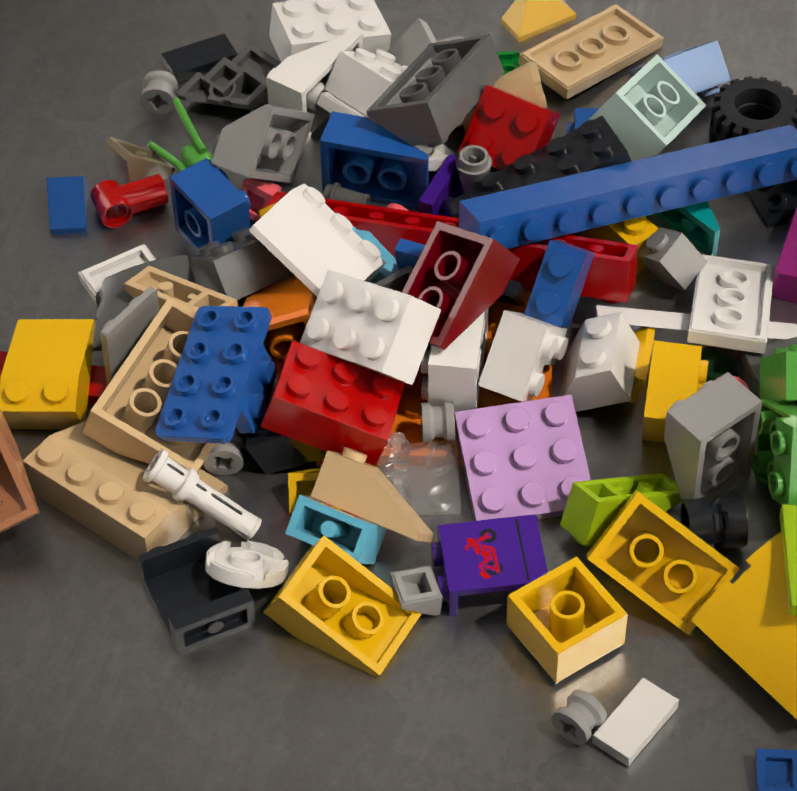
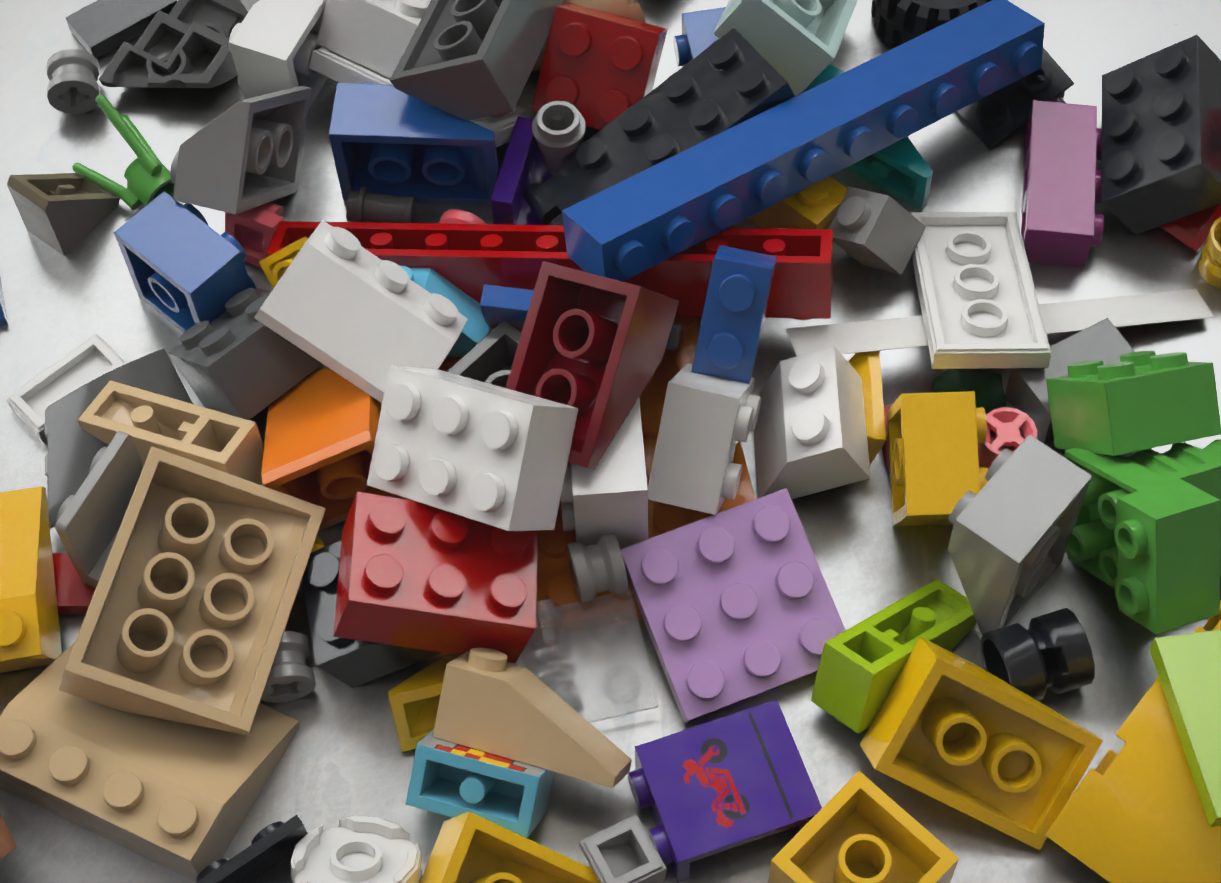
camera: 10 degrees left, 10 degrees up
red piece [90,174,169,228] -> none
white pin [142,448,262,541] -> none
blue bracket [155,306,276,444] -> none

